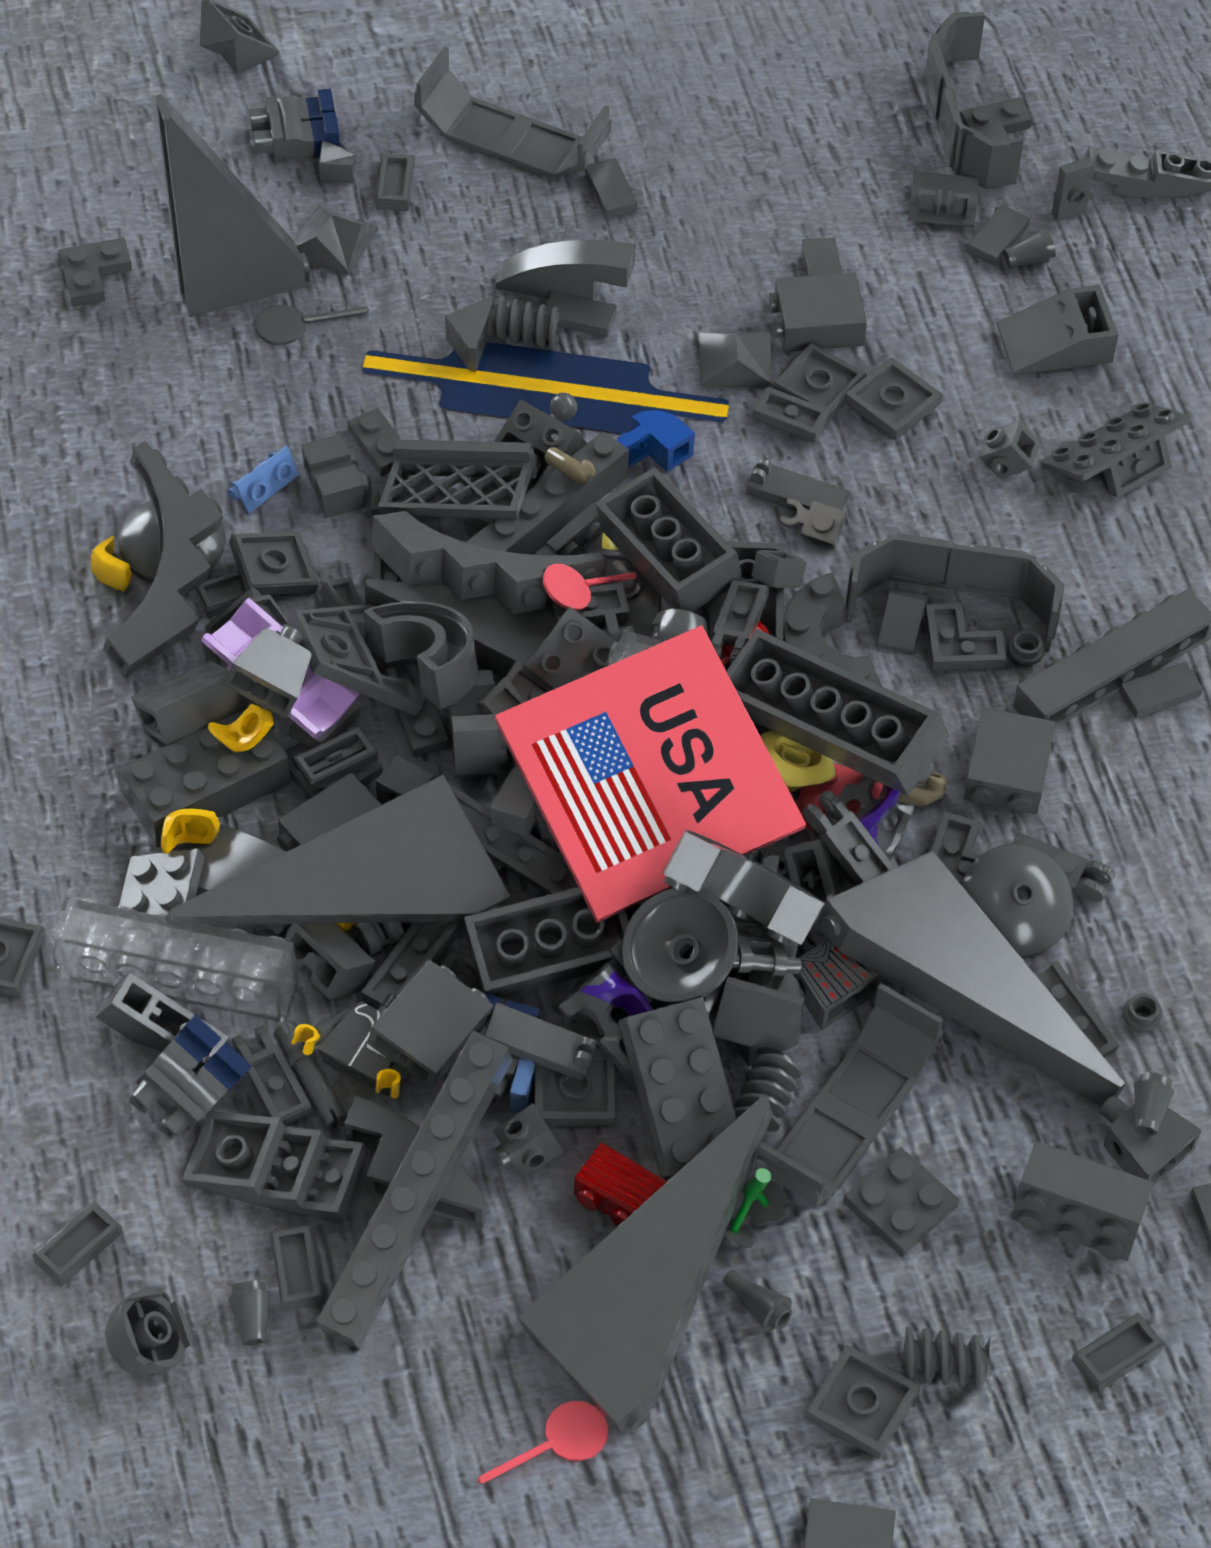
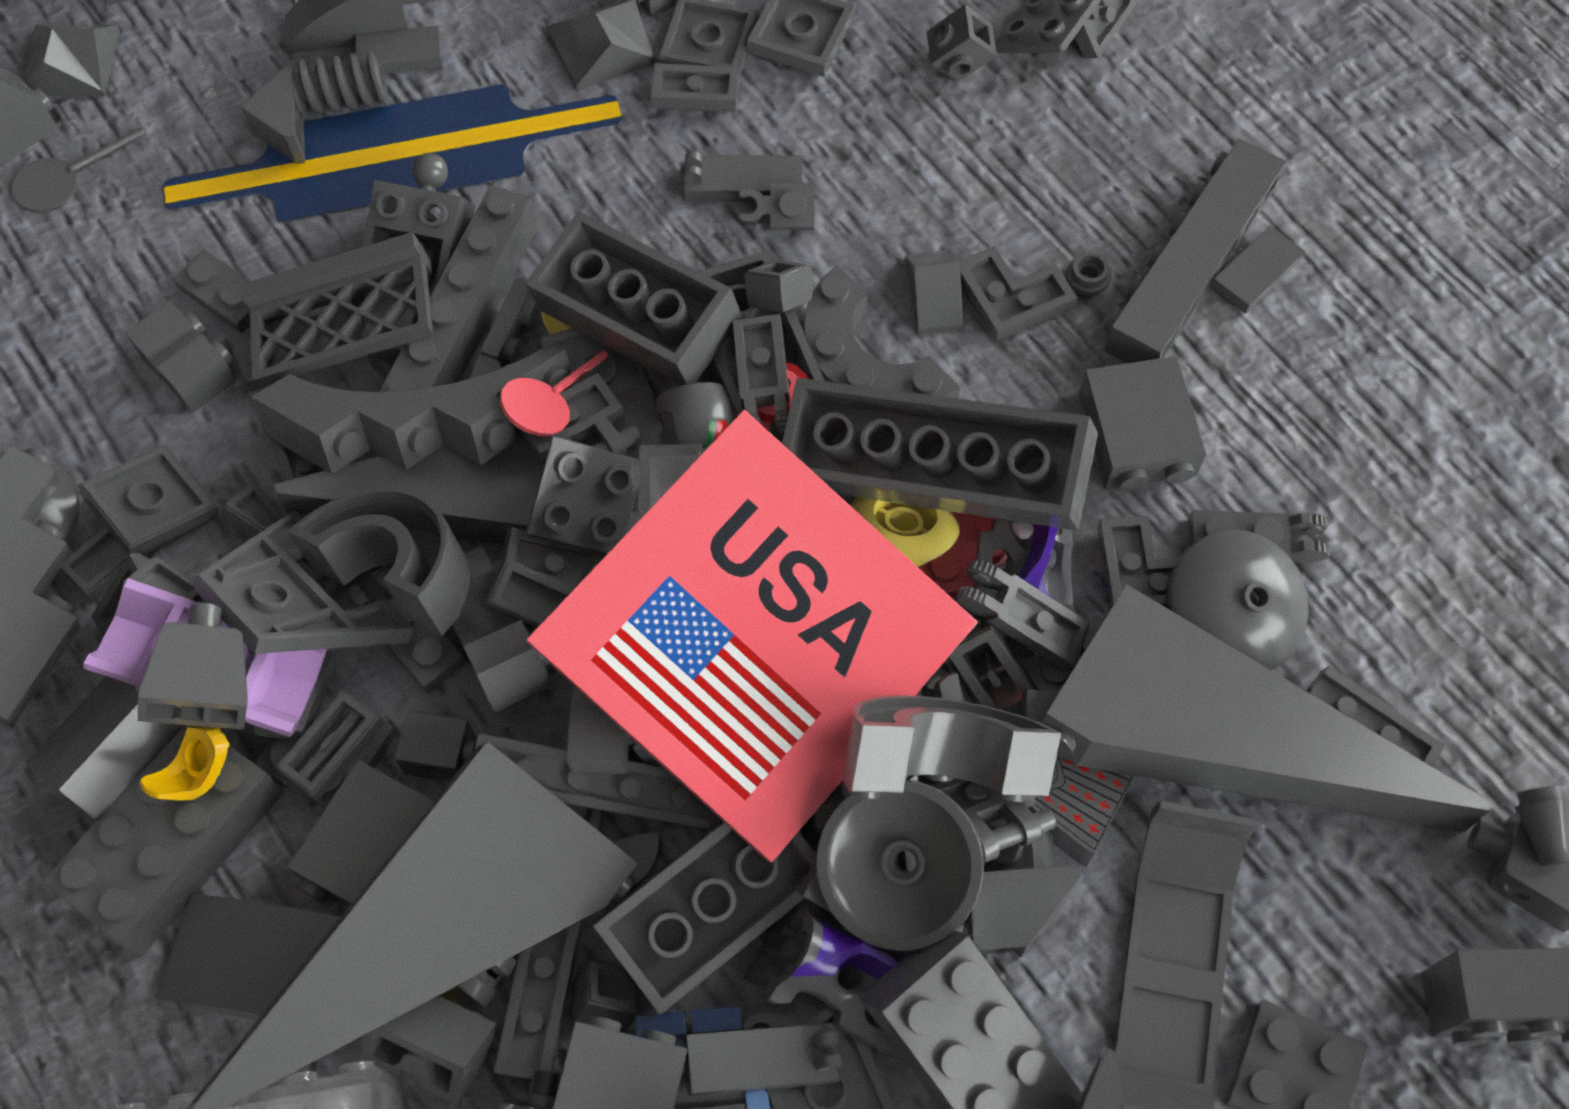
camera: 20 degrees left, 10 degrees up
plate [115,848,205,929] -> none
yellow hair [161,809,220,854] -> none
medium blue hinge [227,446,300,514] -> none
dark tan arm [545,447,596,484] -> none
blue brick [616,410,695,472] -> none
dark grey piece [734,1047,803,1132] -> none
dark grey windscreen [845,533,1065,652] -> none
dark grey plate [1123,993,1163,1032] -> none

